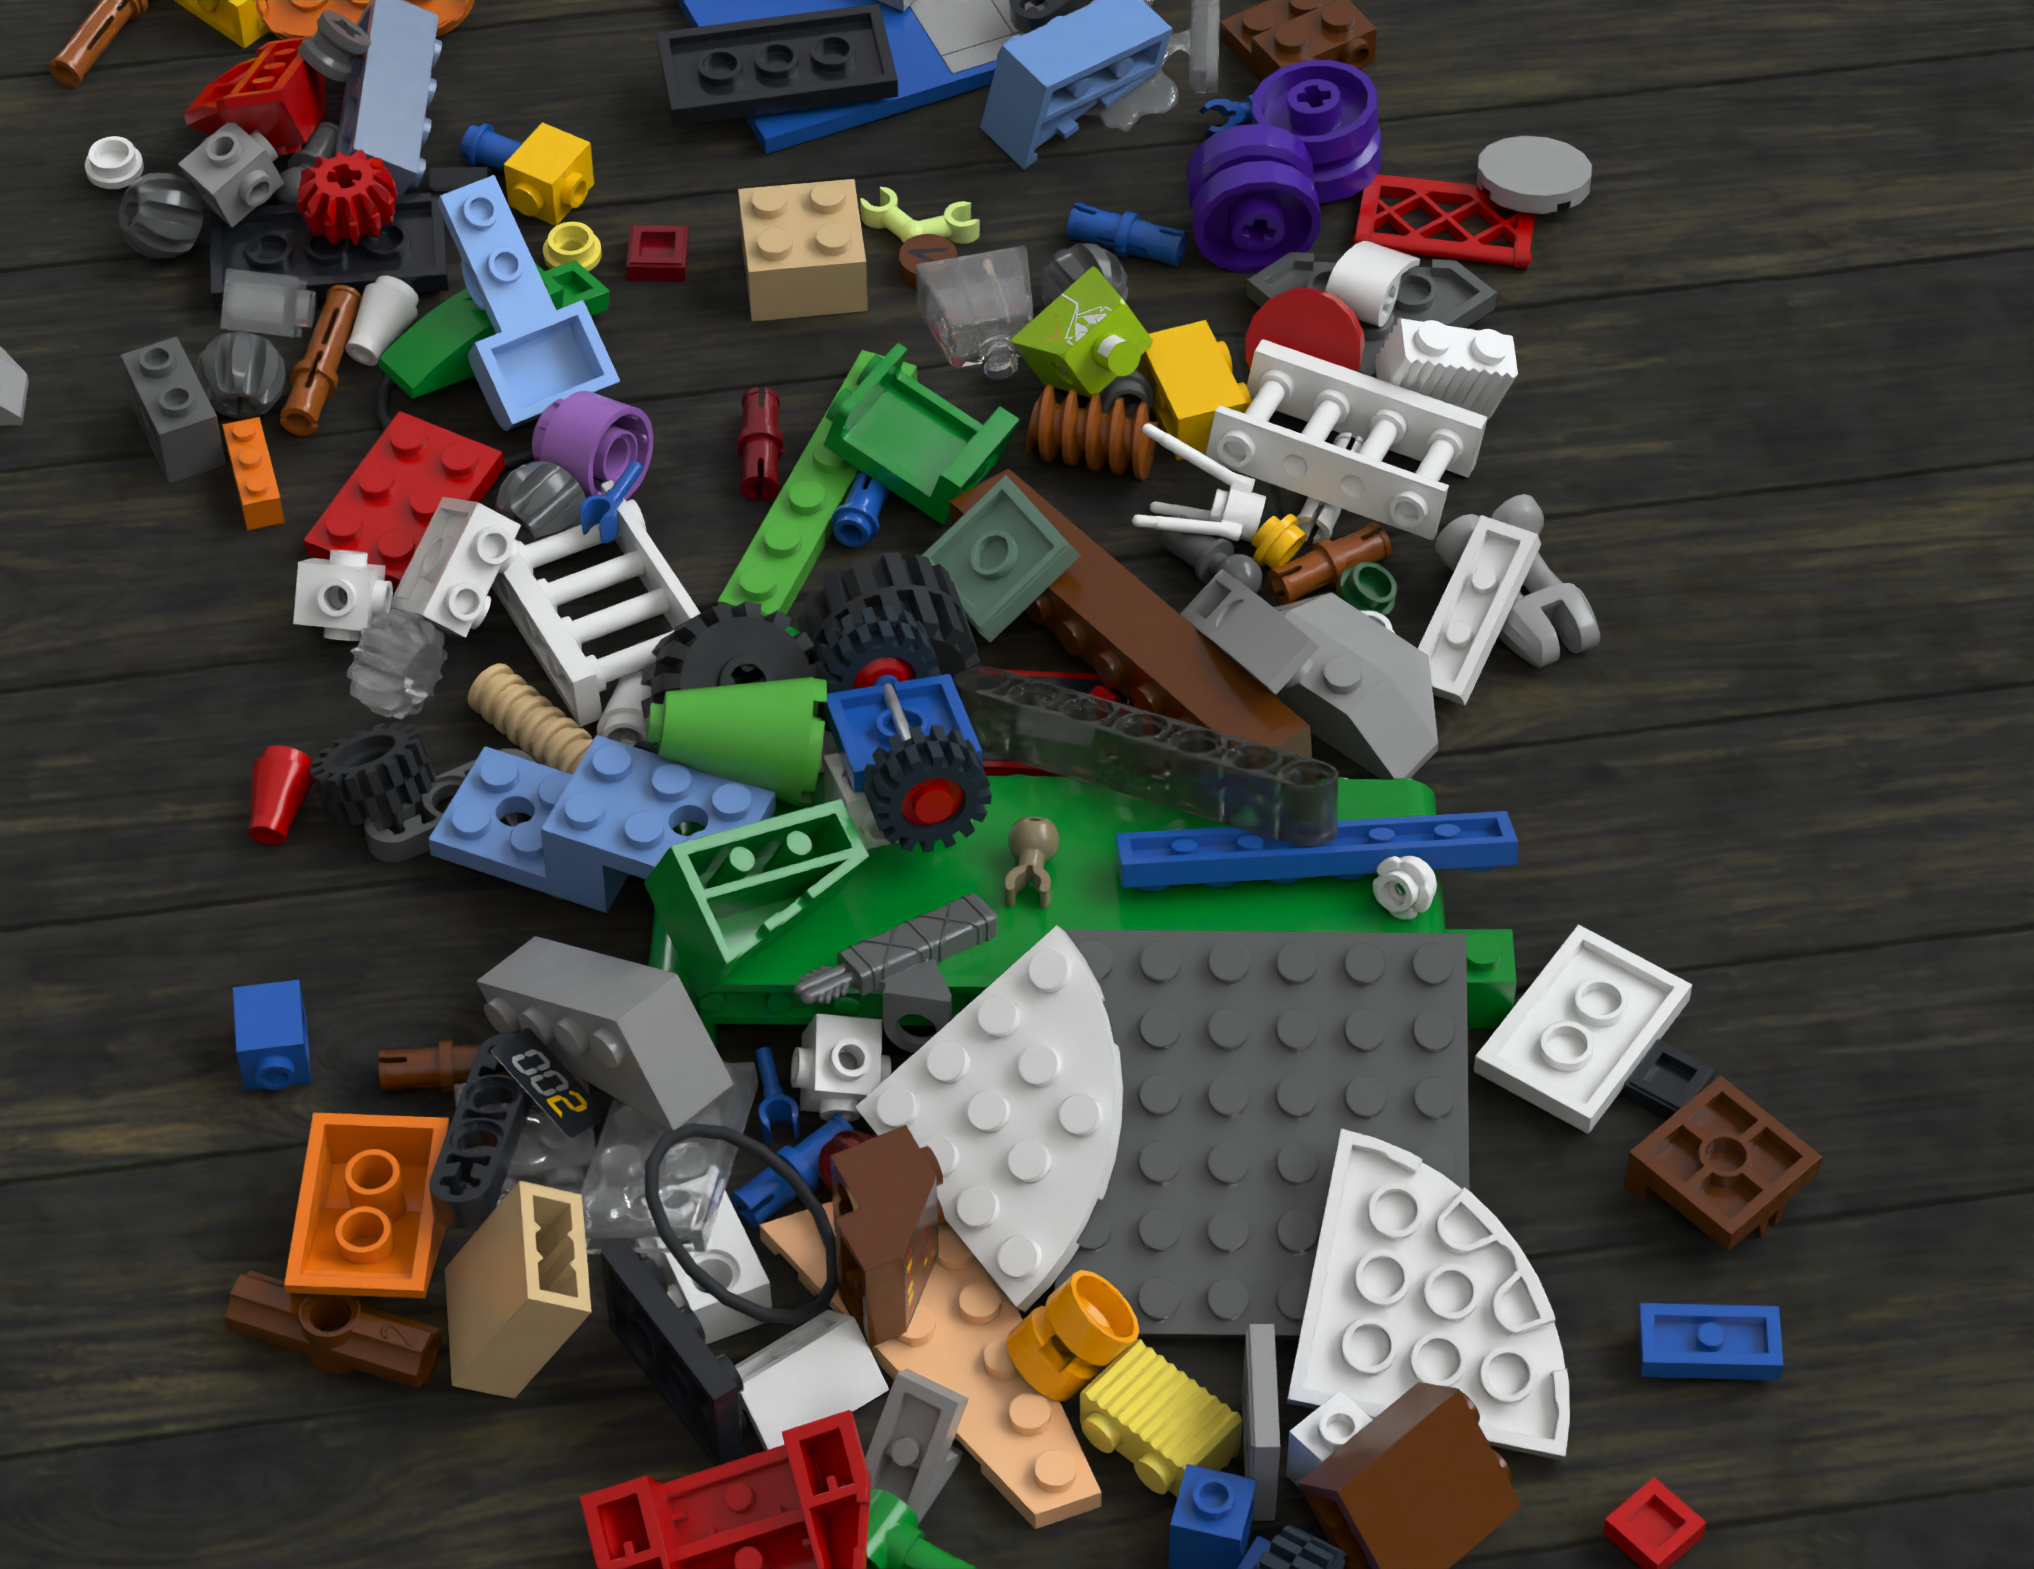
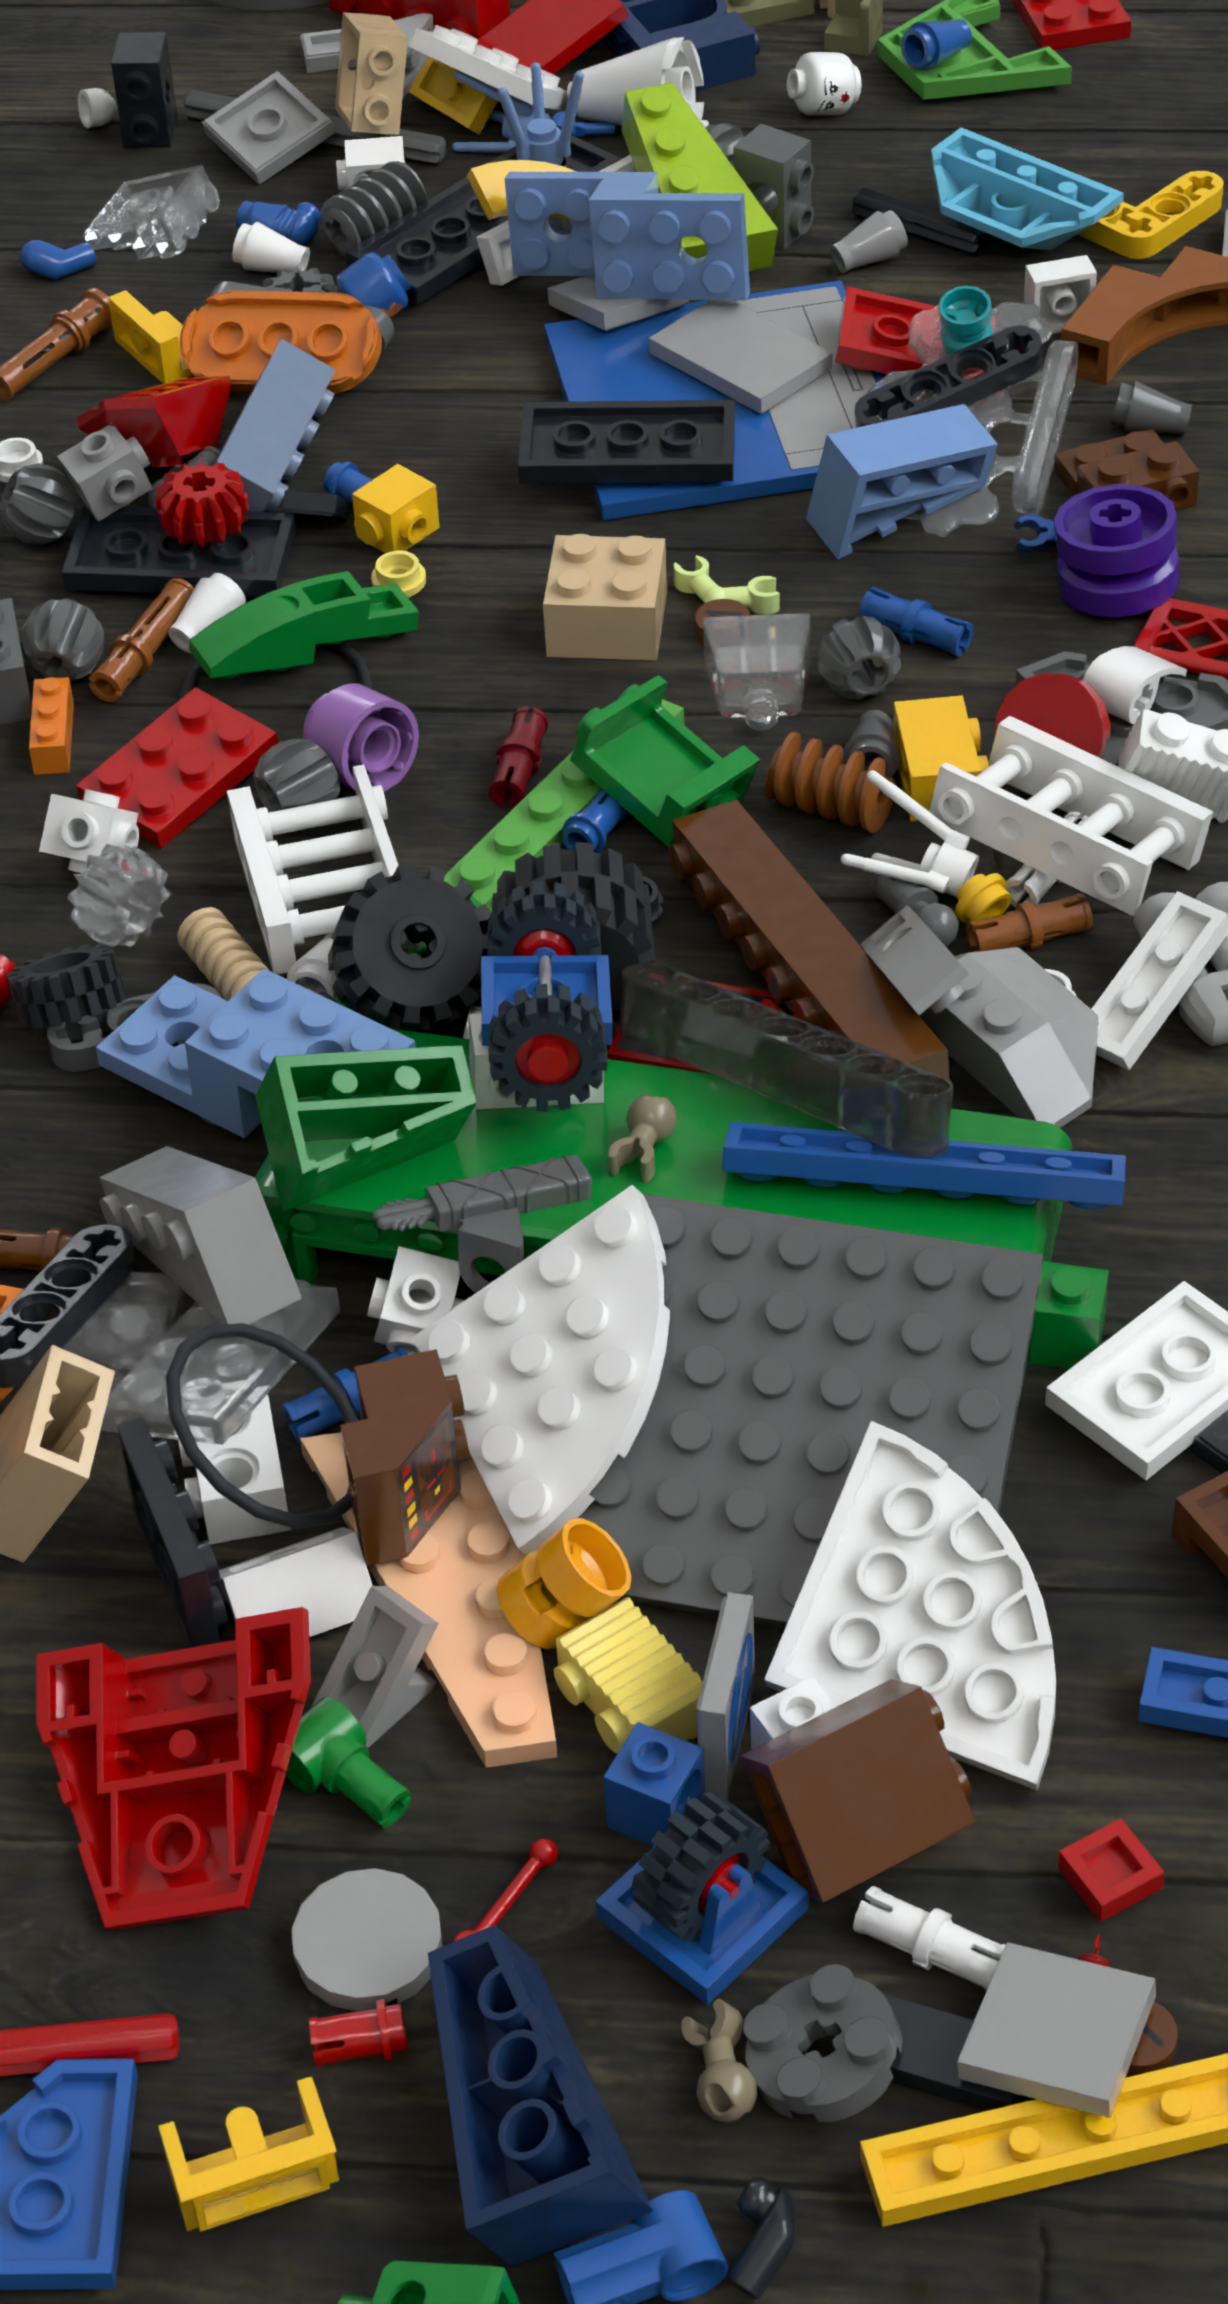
camera: 15 degrees right, 5 degrees down
clear brick [220,269,316,339] -> none
dark grey wheel [298,10,371,82] -> none
white plate [391,497,521,638] -> none
light blue plate [436,175,620,431] -> none
black sticker [491,1028,607,1139] -> none
blue hand [580,460,644,543] -> none
dark red tile [626,225,690,282] -> none
bright green cone [646,677,827,807] -> none
blue hand [755,1047,800,1145] -> none
sand green tile [921,475,1081,643] -> none
lime torso [1010,266,1153,397] -> none
dark purple wheel [1186,124,1321,273] -> none
dark green plate [1336,561,1397,617] -> none
white plate [1373,856,1437,920] -> none

